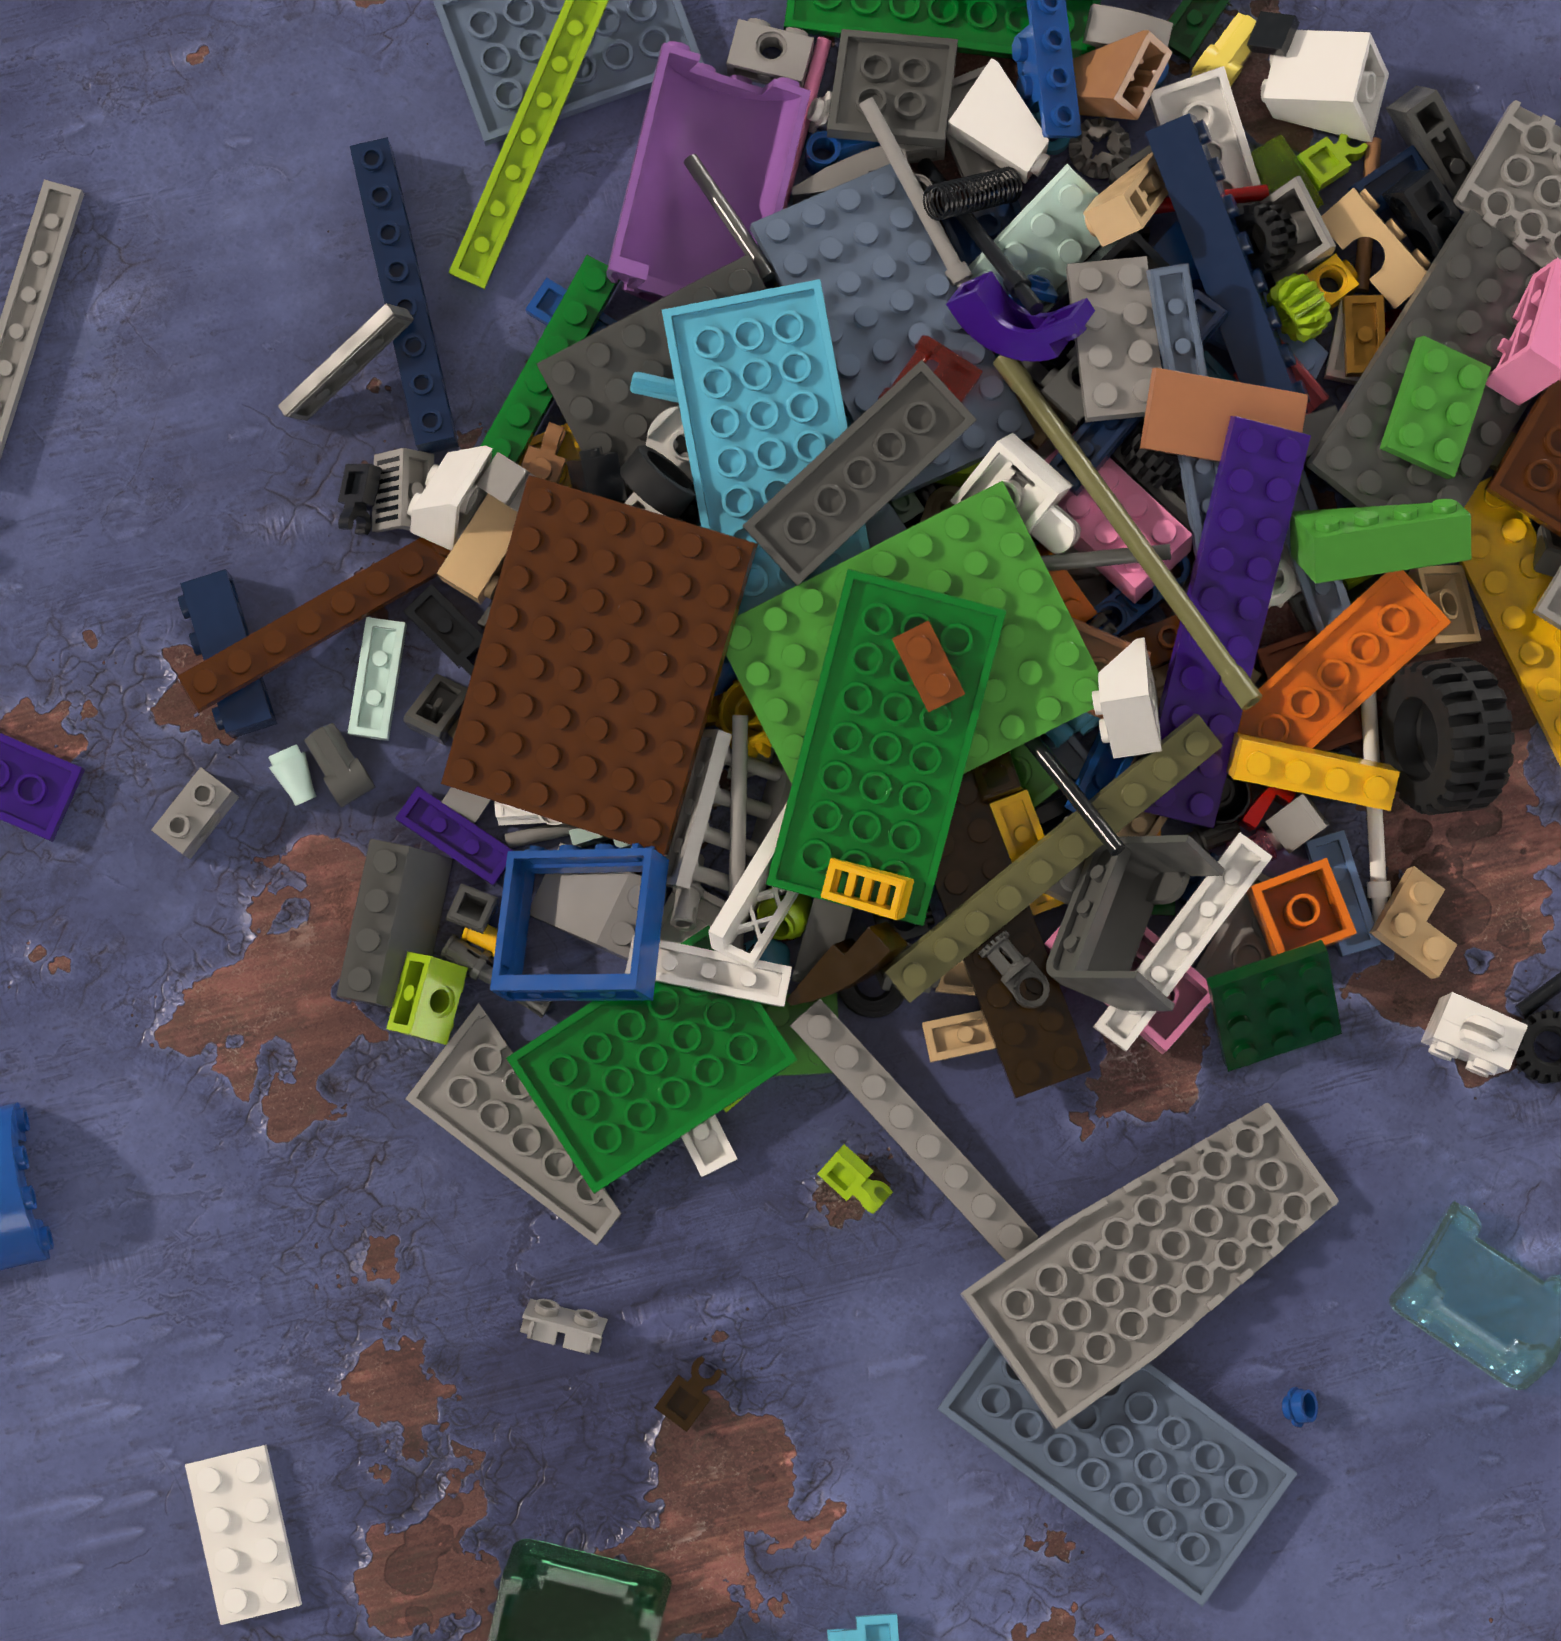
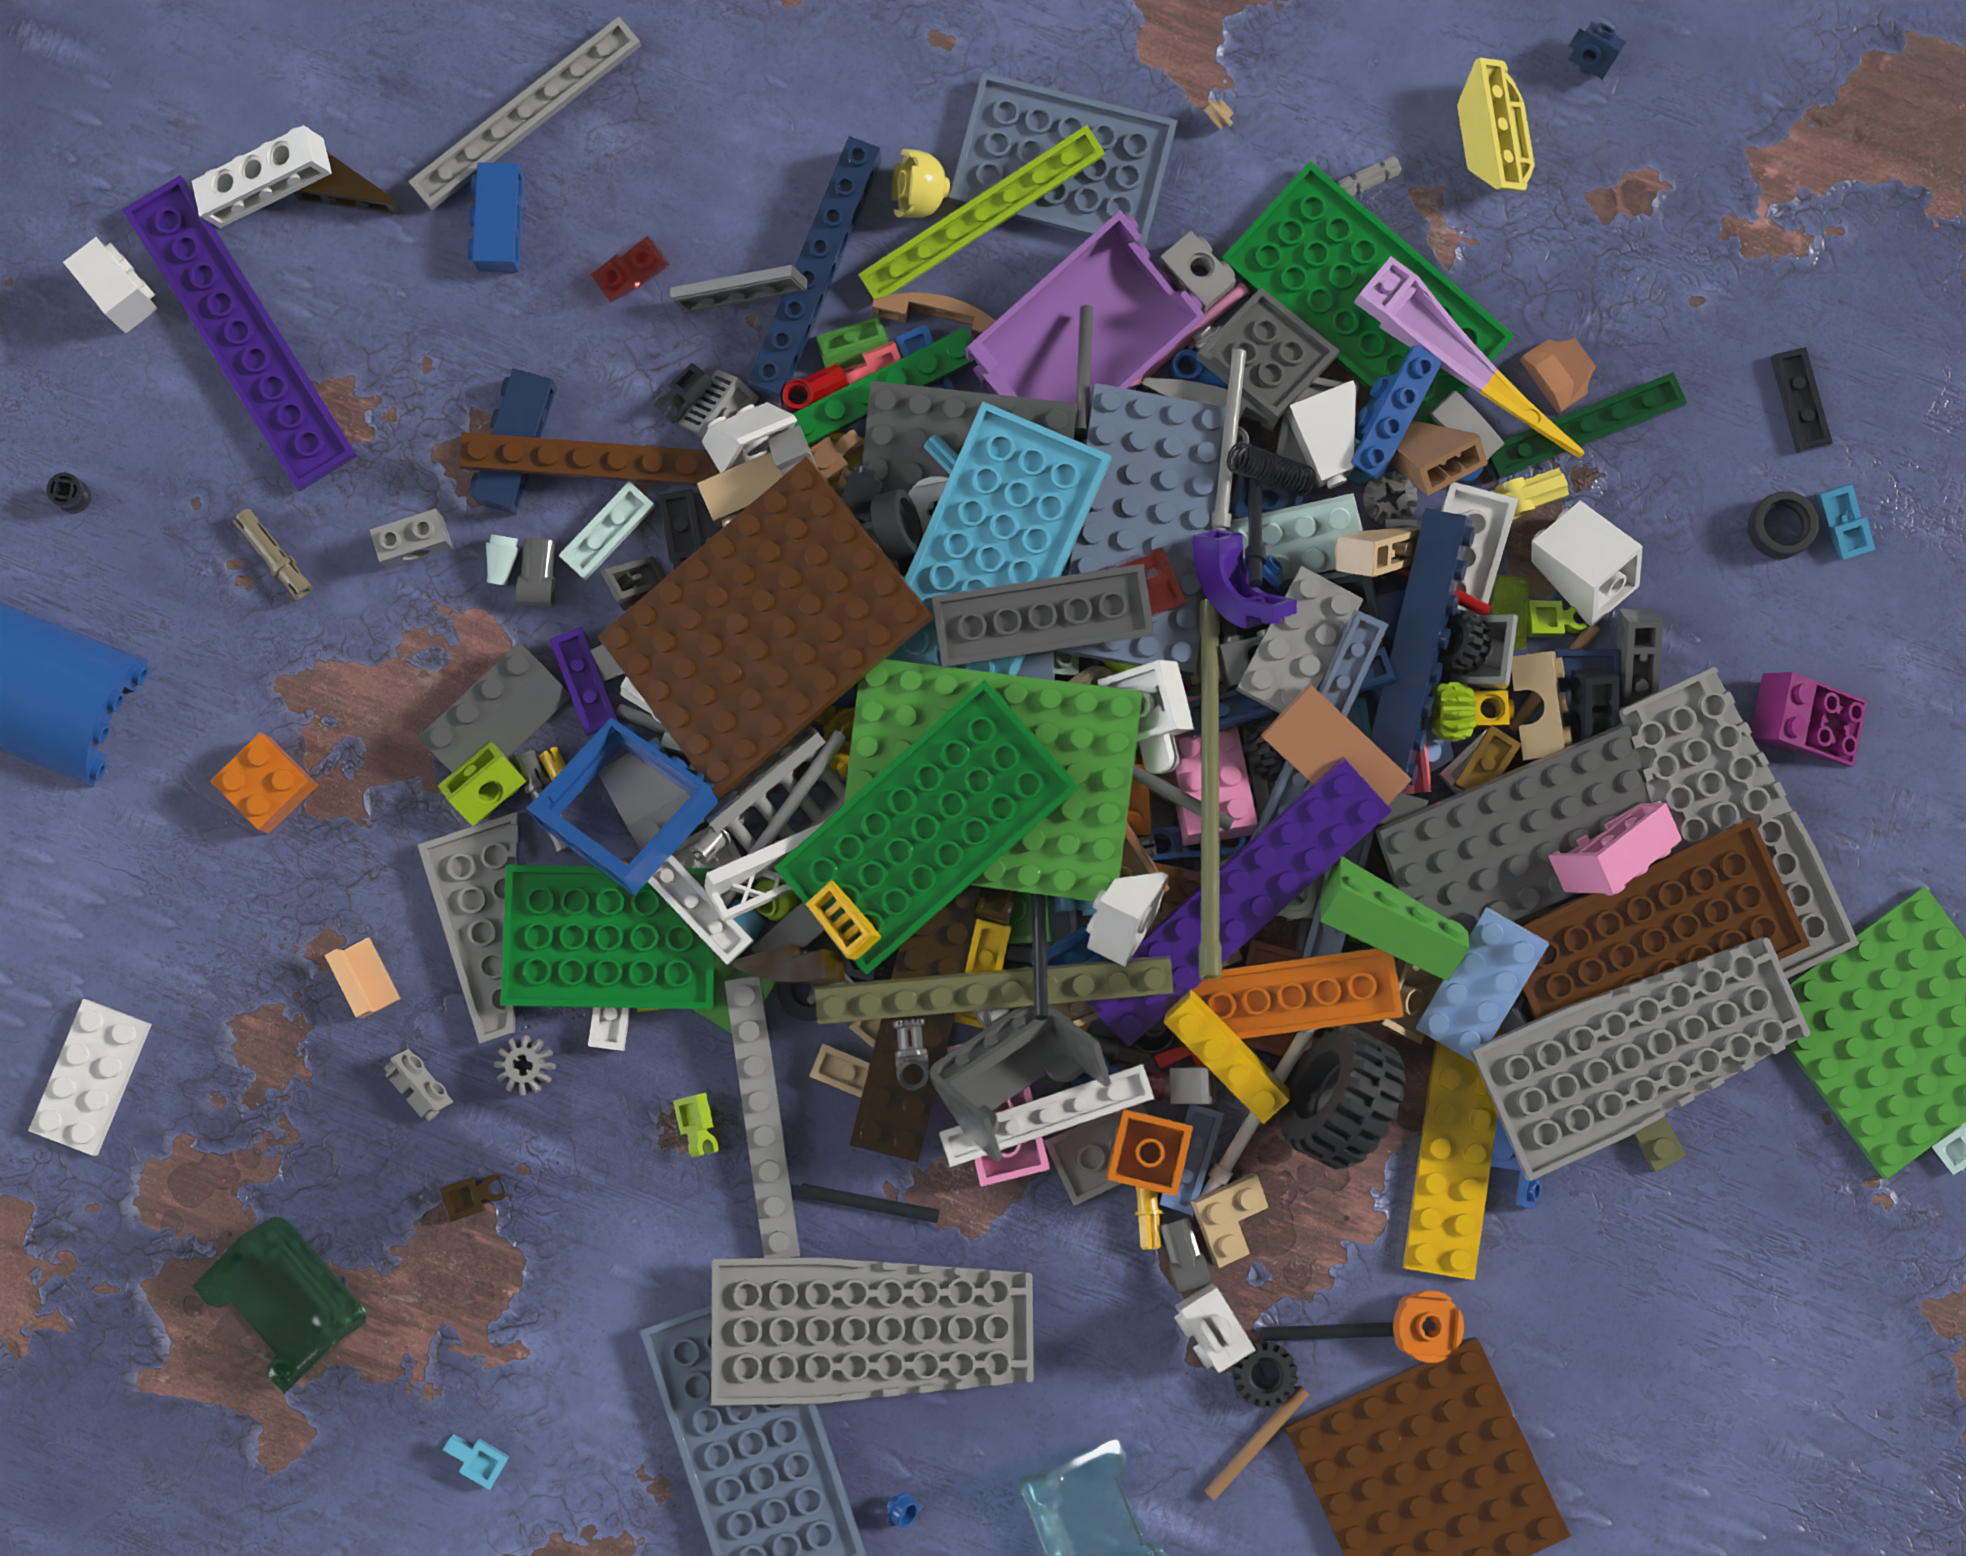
camera: 25 degrees right, 0 degrees up
dark grey slope [446,883,498,934] -> none
dark orange plate [892,620,965,712] -> none
dark green plate [1206,940,1342,1072] -> none
black tile [1247,11,1300,57] -> none
bright green plate [1379,336,1491,479] -> none
none -> orange brick [210,732,319,834]
none -> dark tan pin [233,509,313,600]
none -> light nougat panel [325,937,401,1019]
none -> blue brick [468,162,524,272]
none -> light grey gear [494,1035,556,1096]
none -> clear red slope [591,236,670,302]
none -> red piece [782,363,849,414]
none -> black bar [799,1183,940,1223]
none -> bright green slope [815,317,888,369]
none -> coral plate [842,341,901,385]
none -> medium nougat slope [872,292,996,340]
none -> light yellow cylinder [891,149,950,219]
none -> yellow axle [1135,1187,1163,1250]
none -> dark grey piece [1160,1217,1212,1293]
none -> light blue plate [1415,907,1549,1063]

